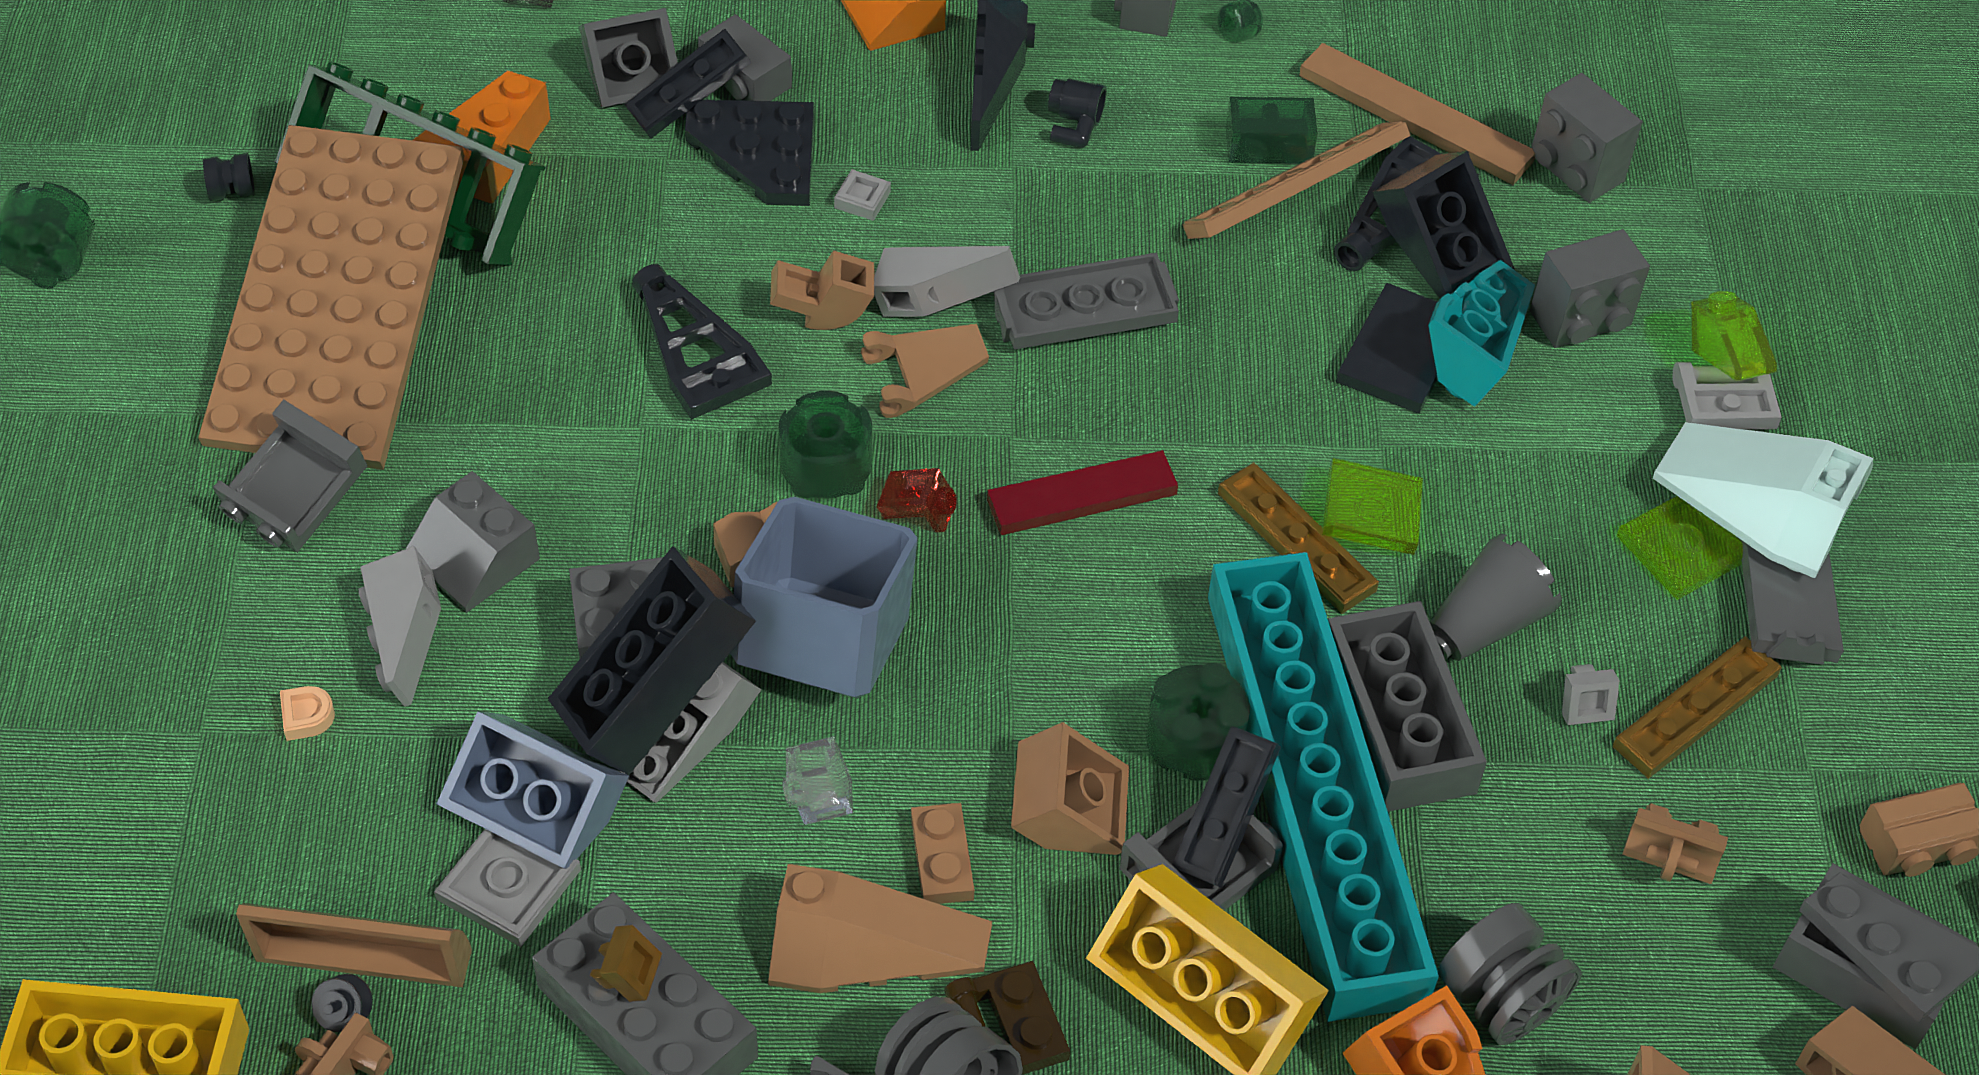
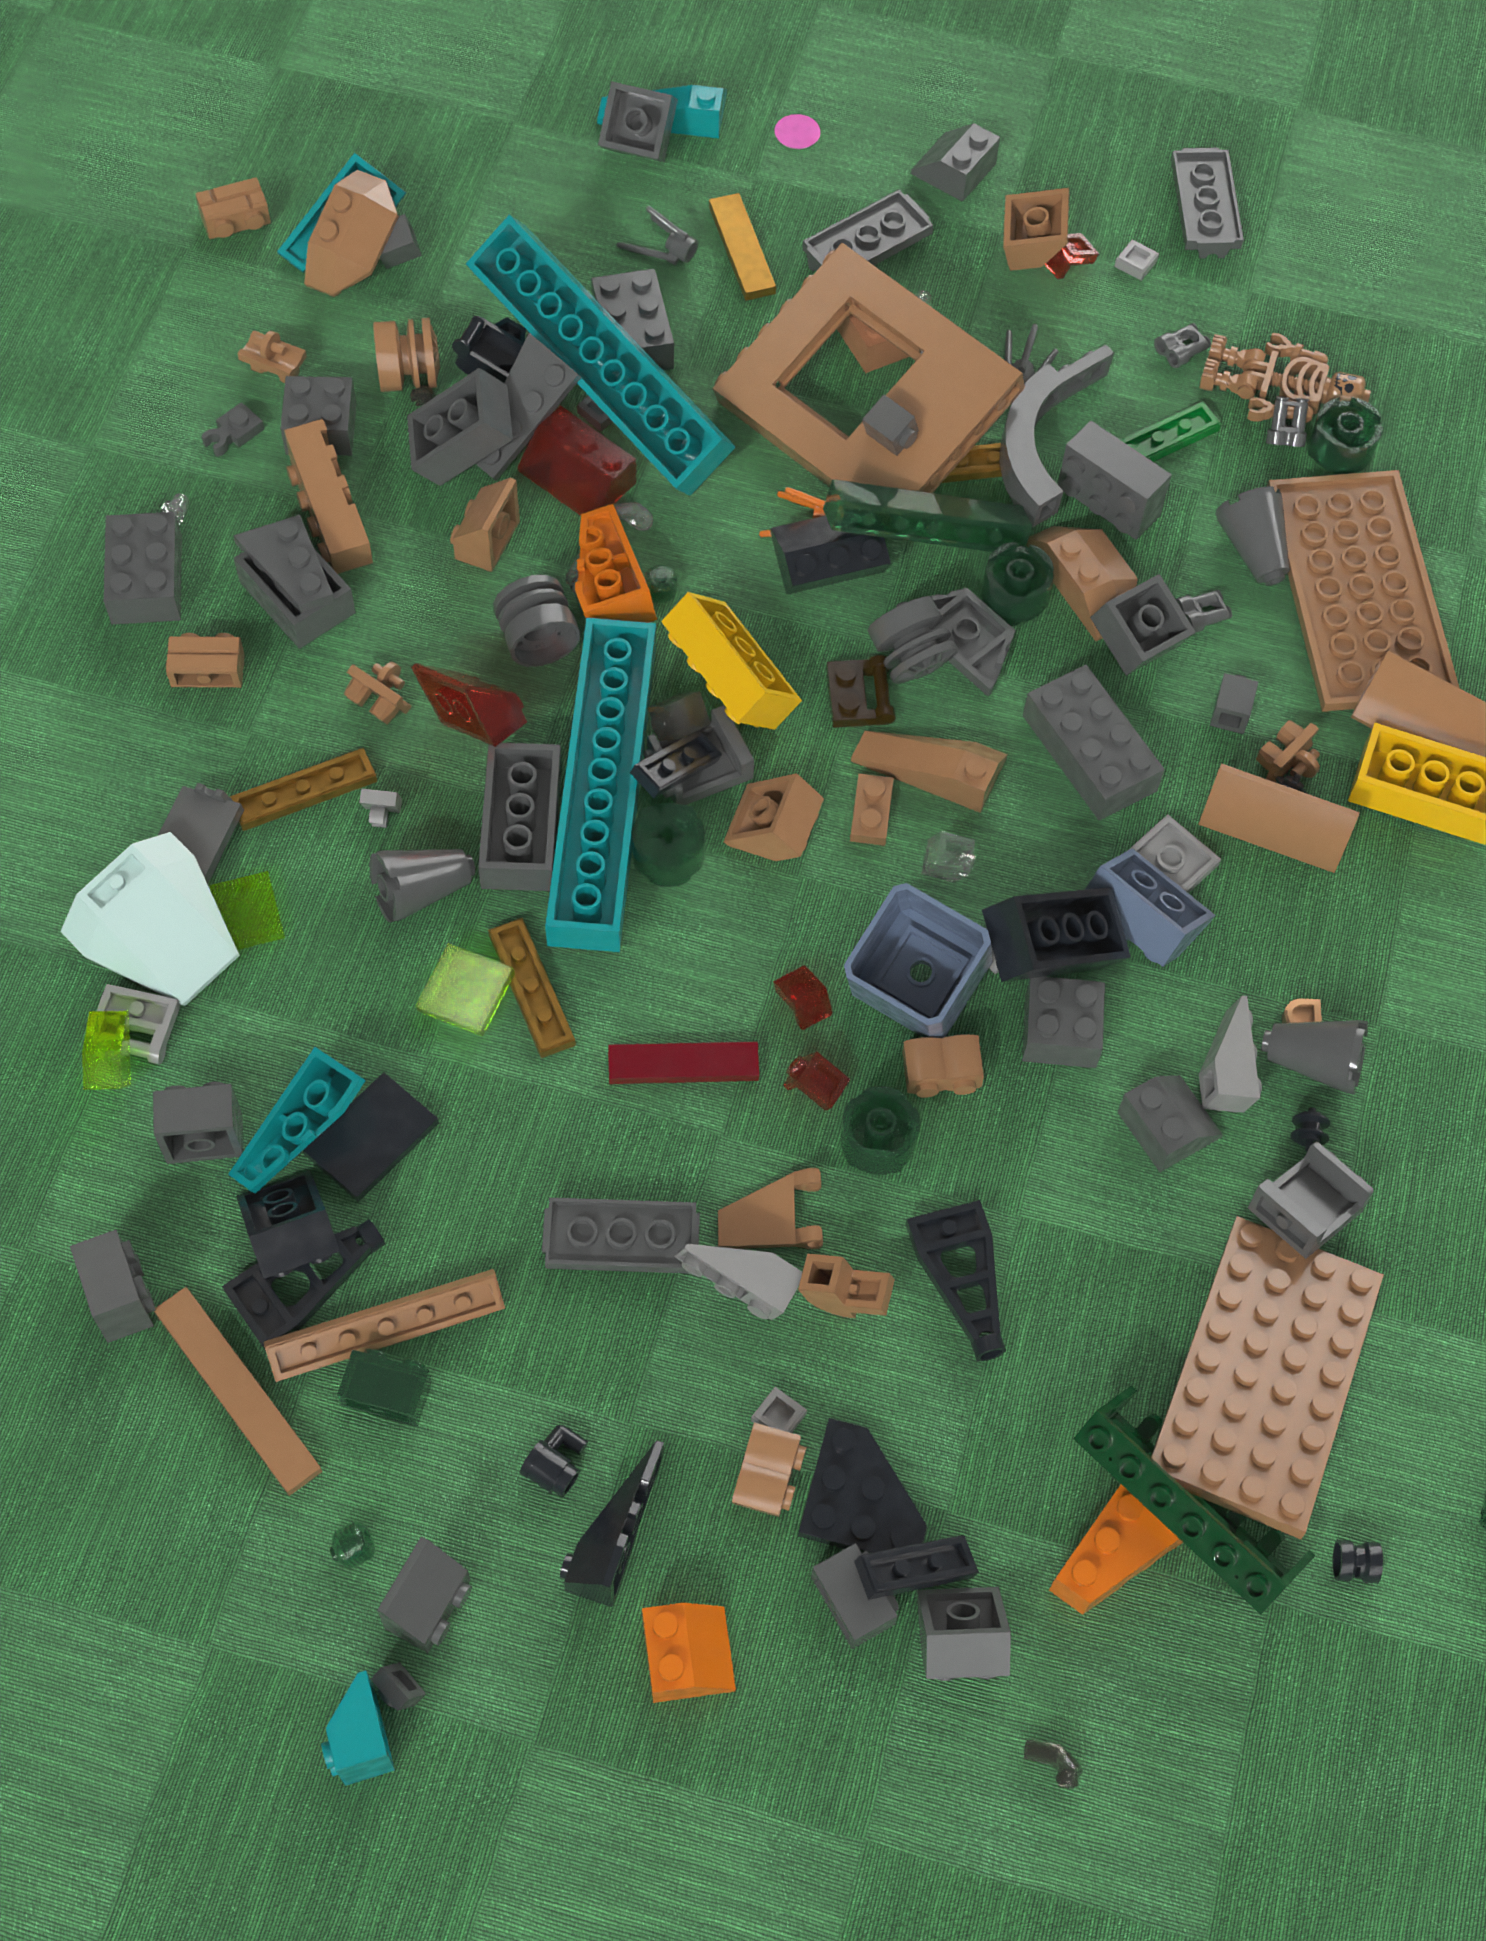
camera: 165 degrees left, 10 degrees up
pearl gold tile [590,925,662,1002] -> none
none -> clear red slope [411,663,527,747]
none -> clear smoke brick [648,691,711,741]
none -> medium nougat brick [732,1422,807,1517]
none -> clear red bracket [773,965,832,1030]
none -> dark grey cone [1261,1020,1369,1095]
none -> black wheel [1290,1107,1330,1151]

